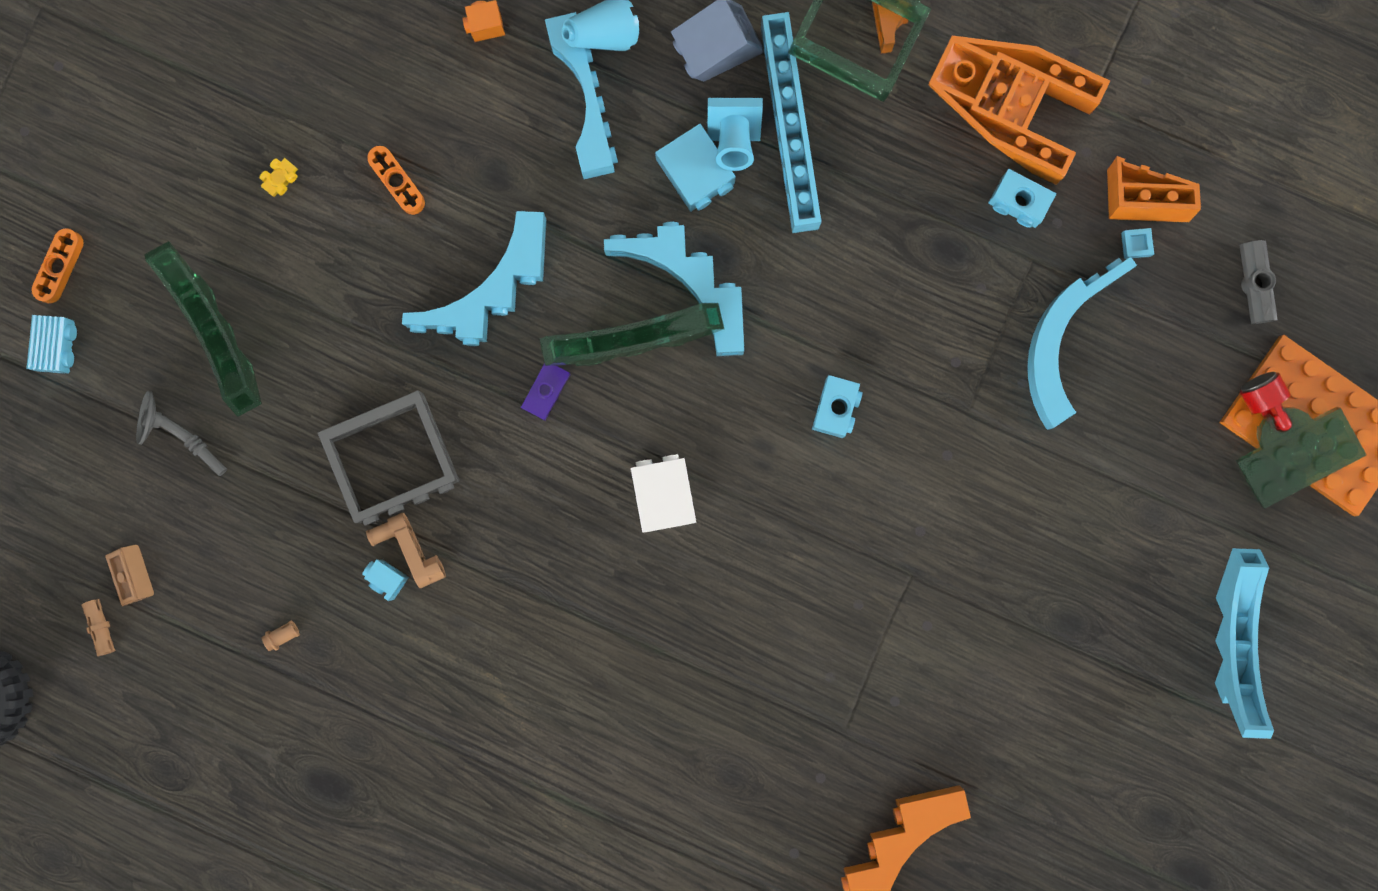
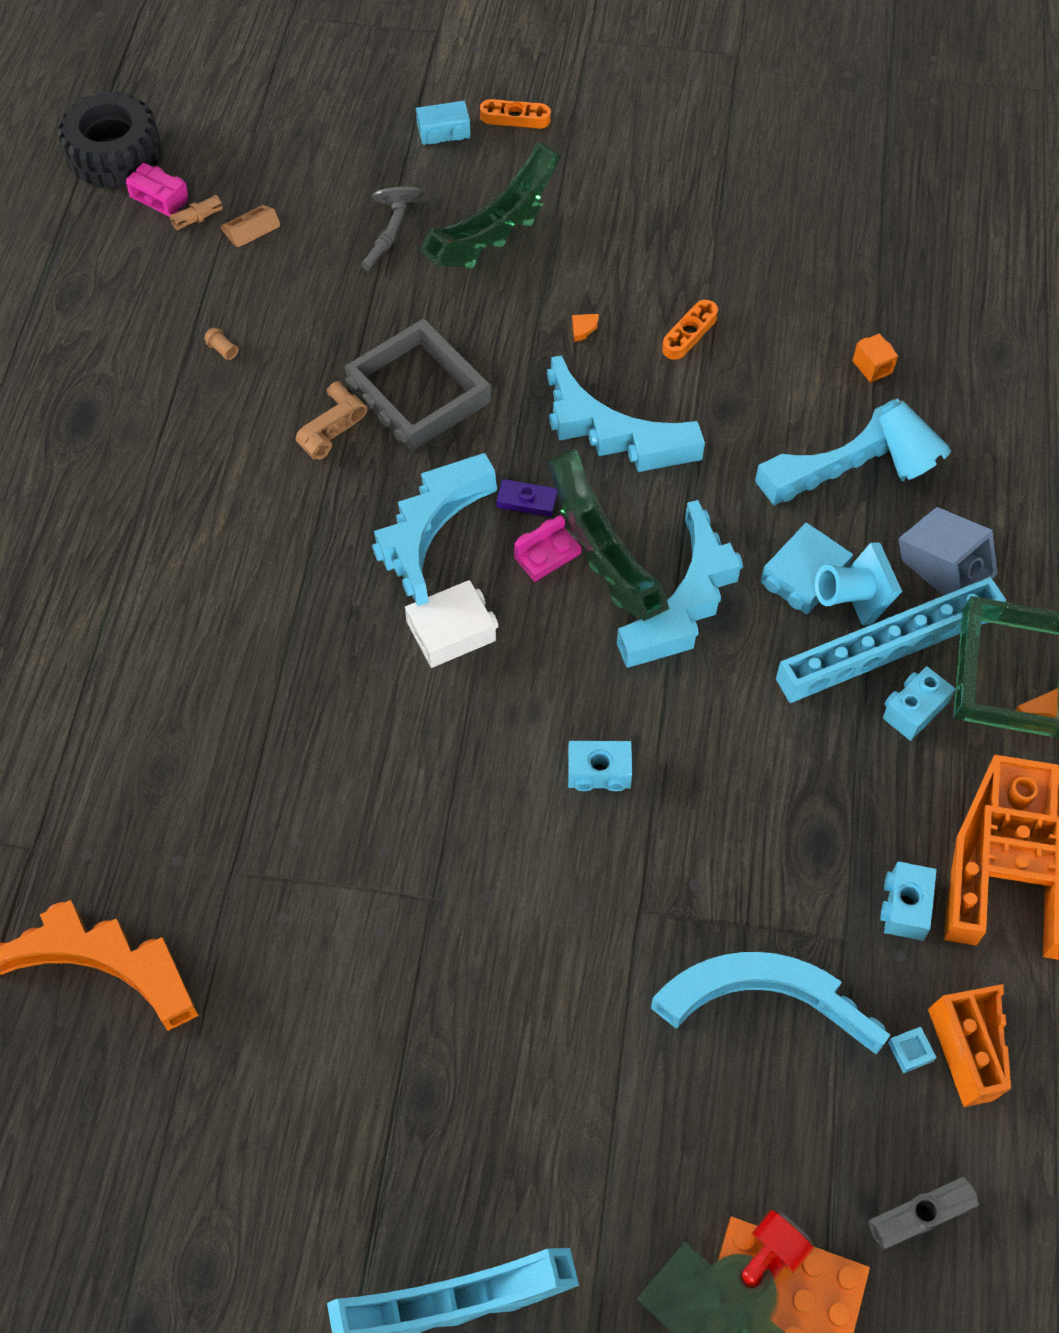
camera: 70 degrees right, 25 degrees down
yellow piece [260,158,298,197] -> none
medium azure brick [362,559,409,601] -> none
none -> dark pink brick [126,162,189,217]
none -> medium azure arch [372,453,497,606]
none -> dark pink bracket [514,515,582,582]
none -> orange tile [572,314,599,342]
none -> medium azure brick [883,666,955,741]

